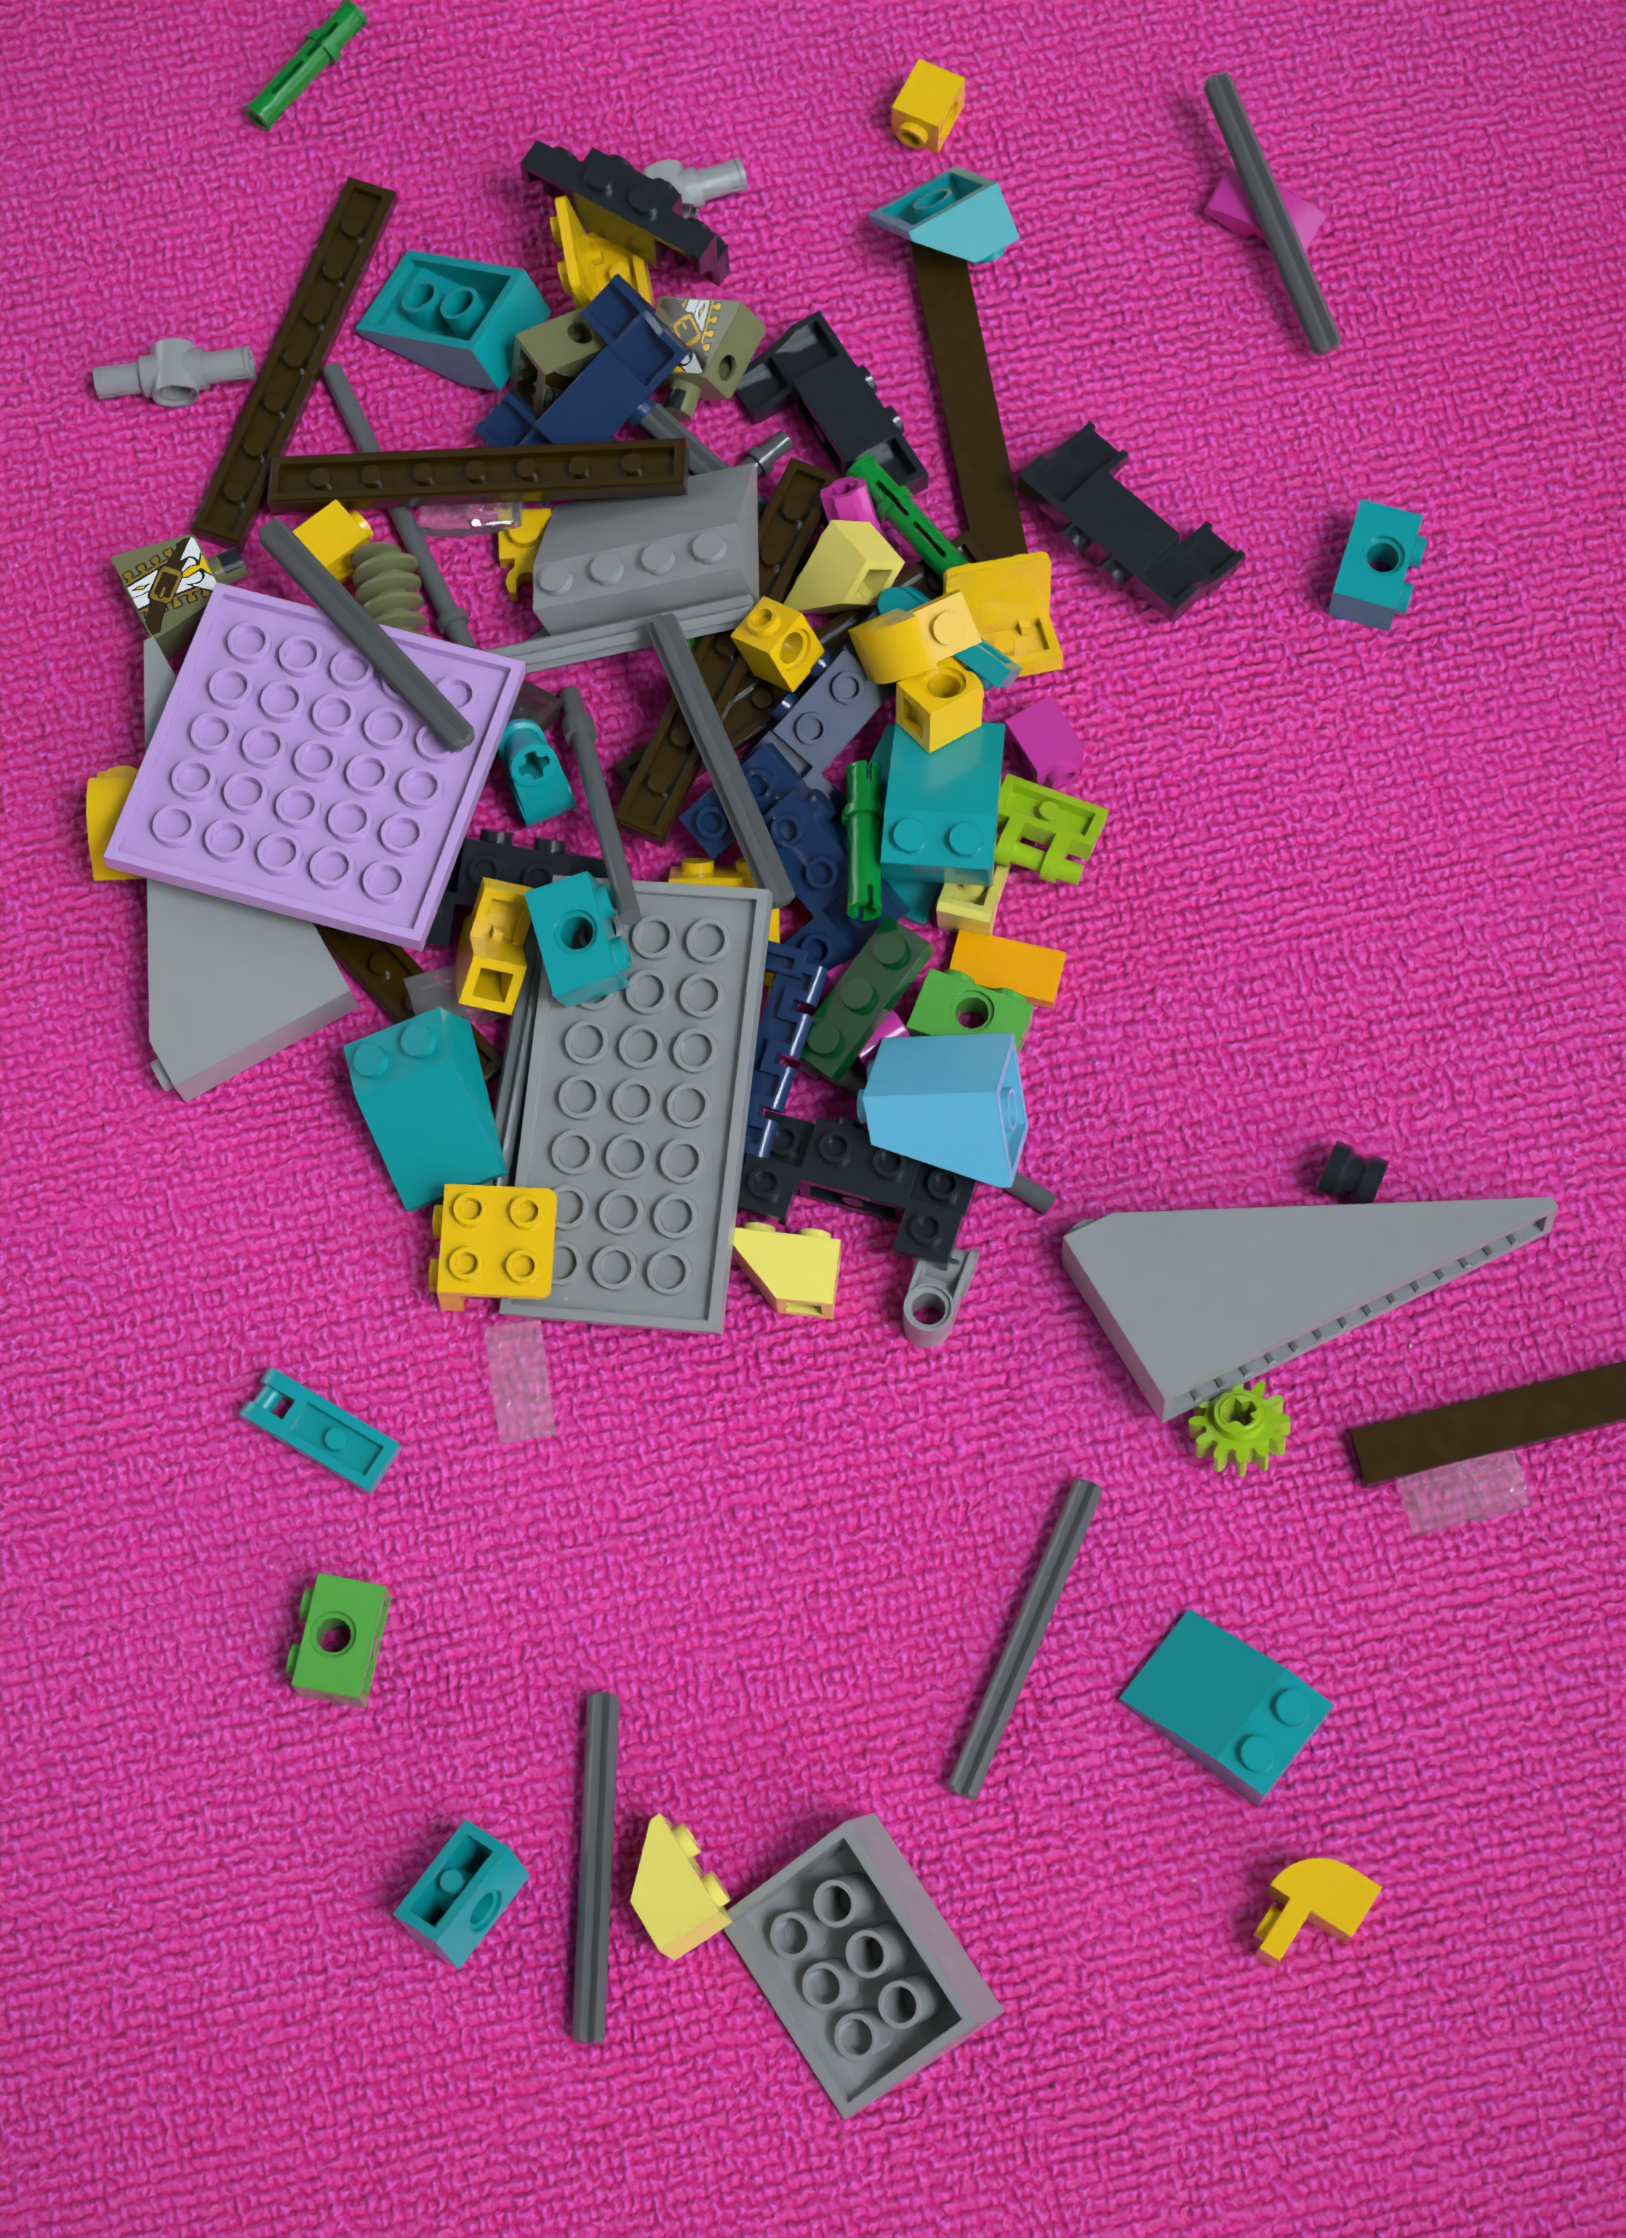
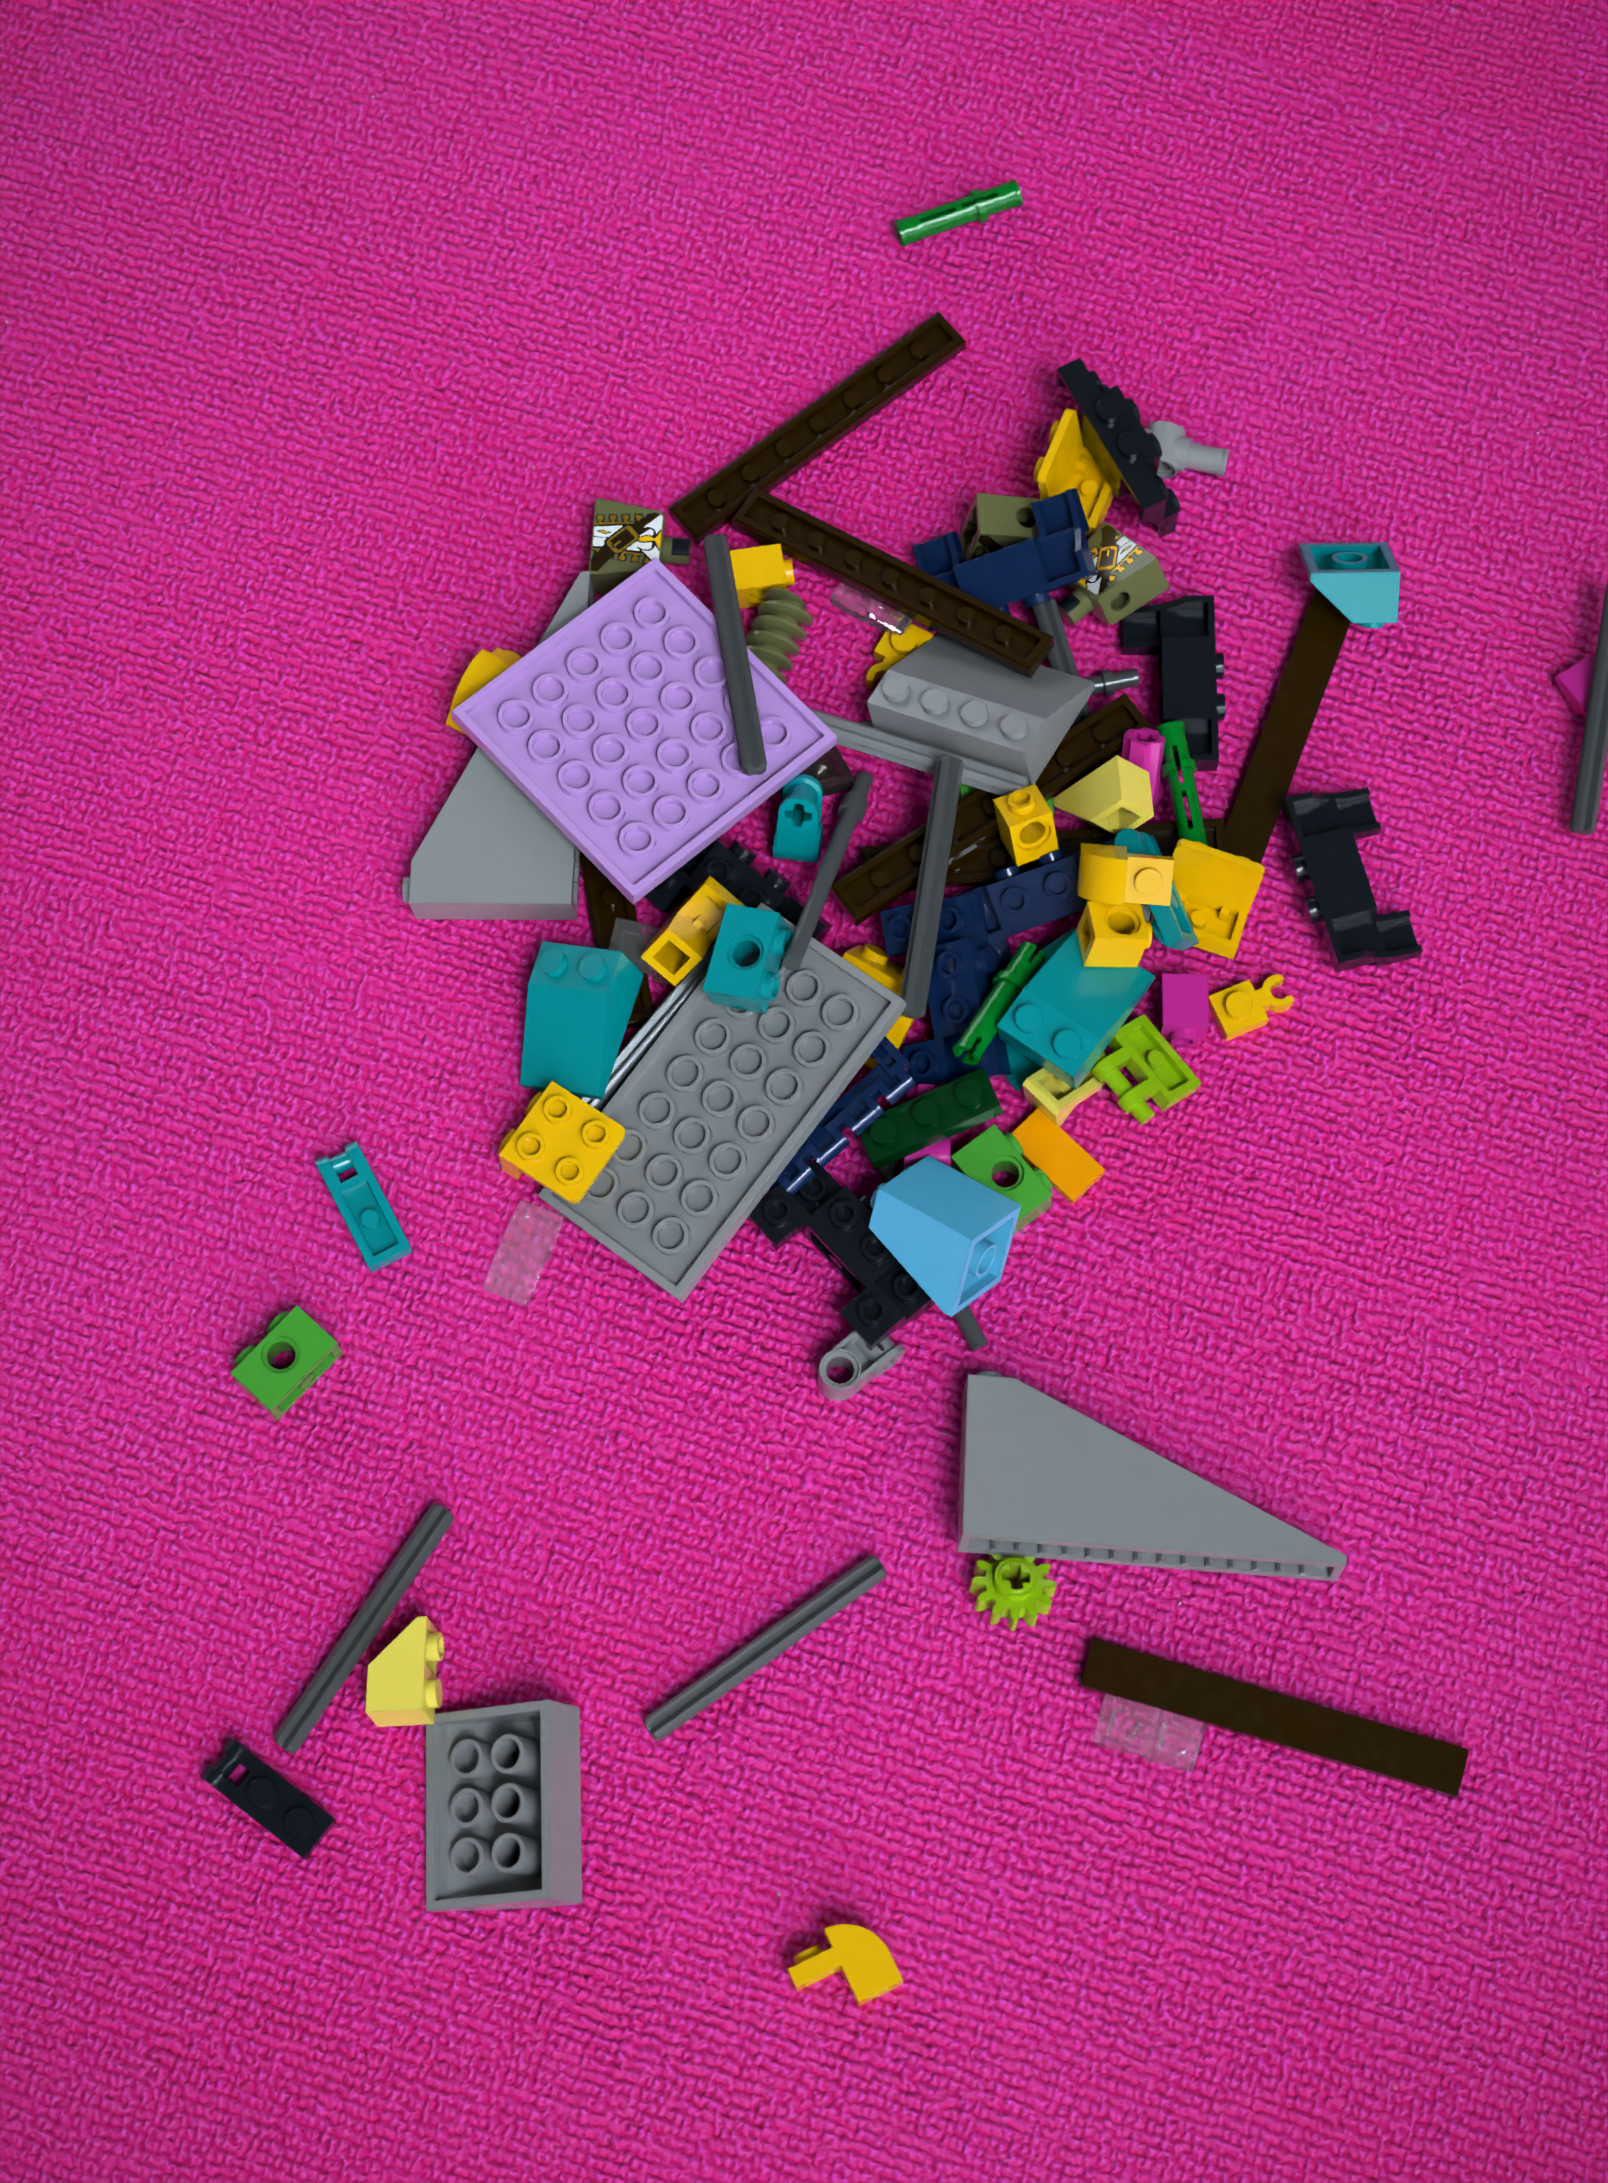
camera: 30 degrees right, 0 degrees up
light grey pin [93,338,255,407] -> none
dark grey bar [322,363,478,649] -> none
teal slope [355,250,552,391] -> none
teal brick [393,1819,531,1970] -> none
light yellow slope [732,1222,841,1319] -> none
yellow brick [892,59,965,154] -> none
teal slope [1119,1609,1334,1808] -> none
black wheel [1316,1140,1390,1204] -> none
teal brick [1328,499,1428,632] -> none
none -> black plate [200,1737,337,1860]
none -> yellow plate [1208,974,1294,1042]

